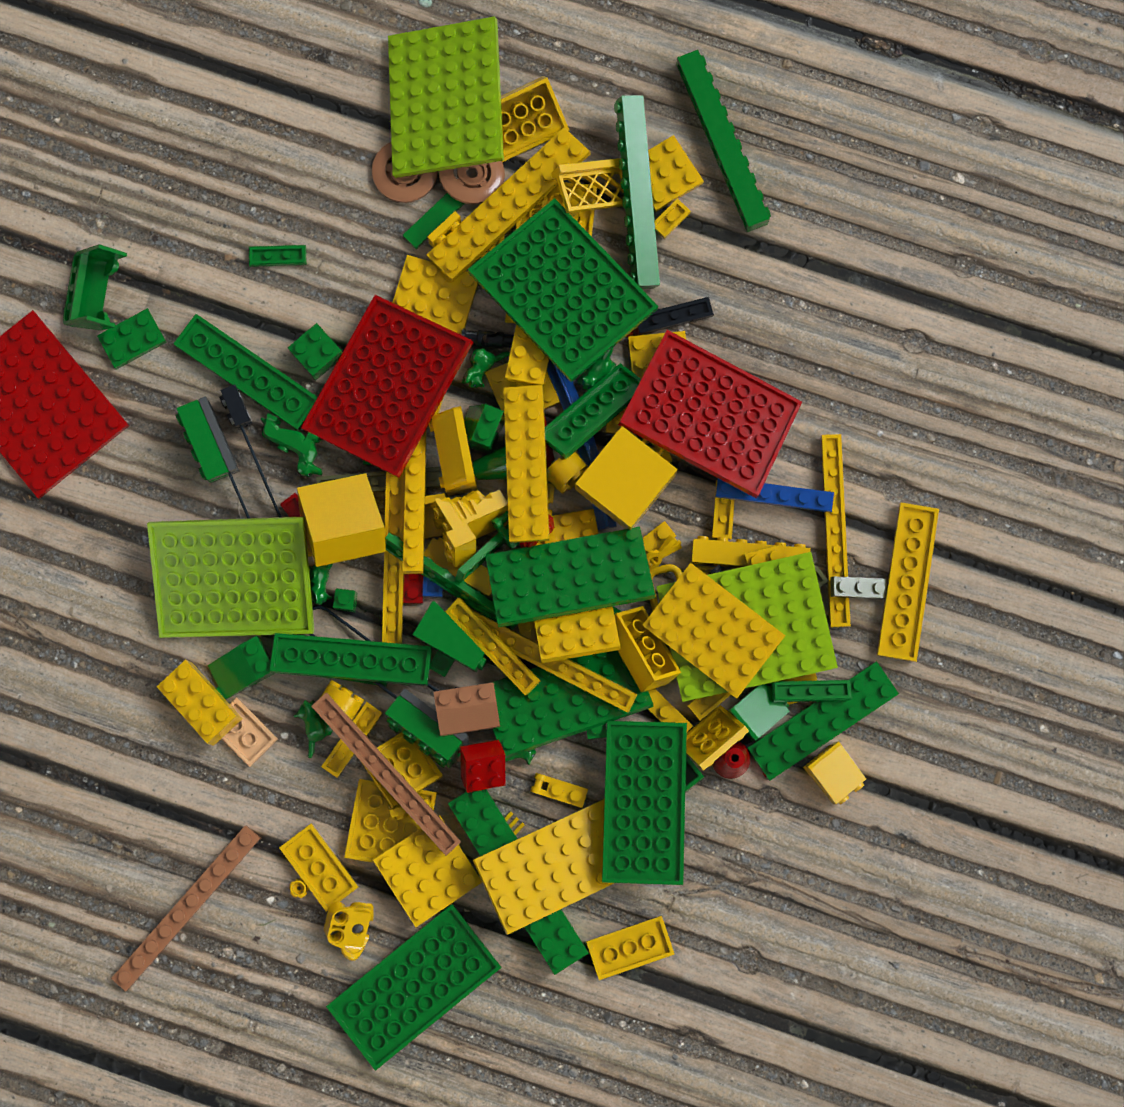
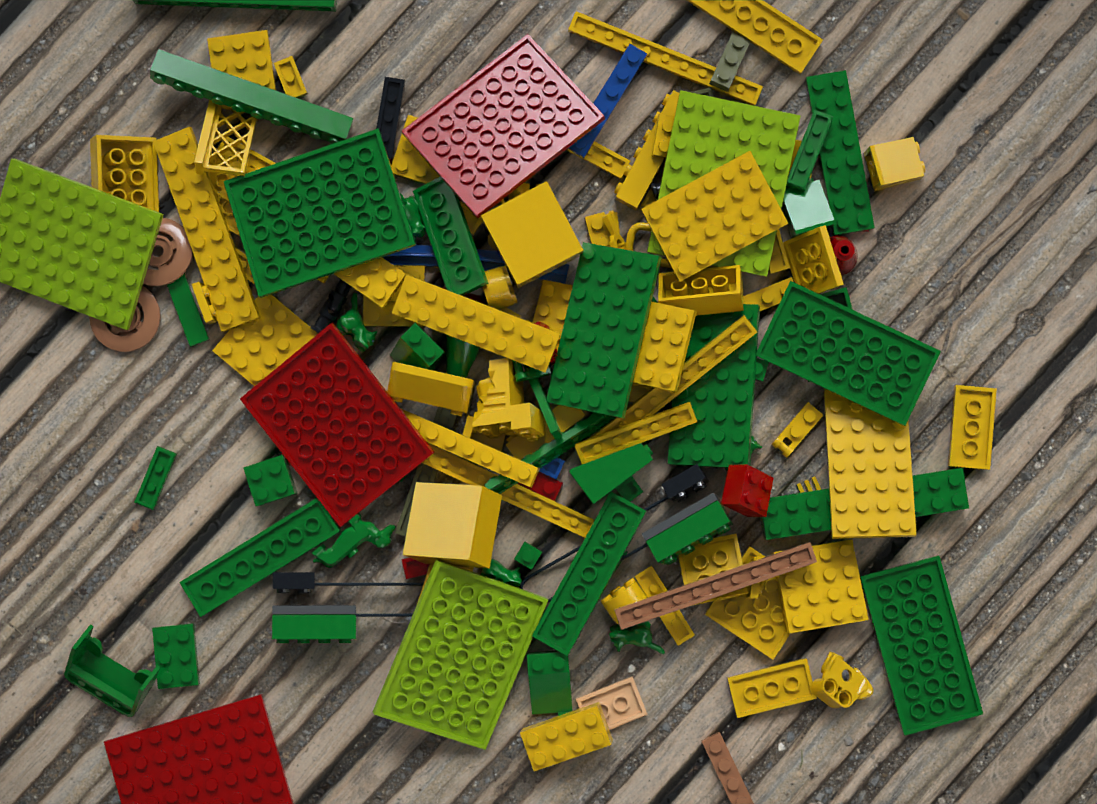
camera: 65 degrees left, 5 degrees up
yellow plate [289,878,309,898] -> none
nougat slope [433,682,500,736] -> none

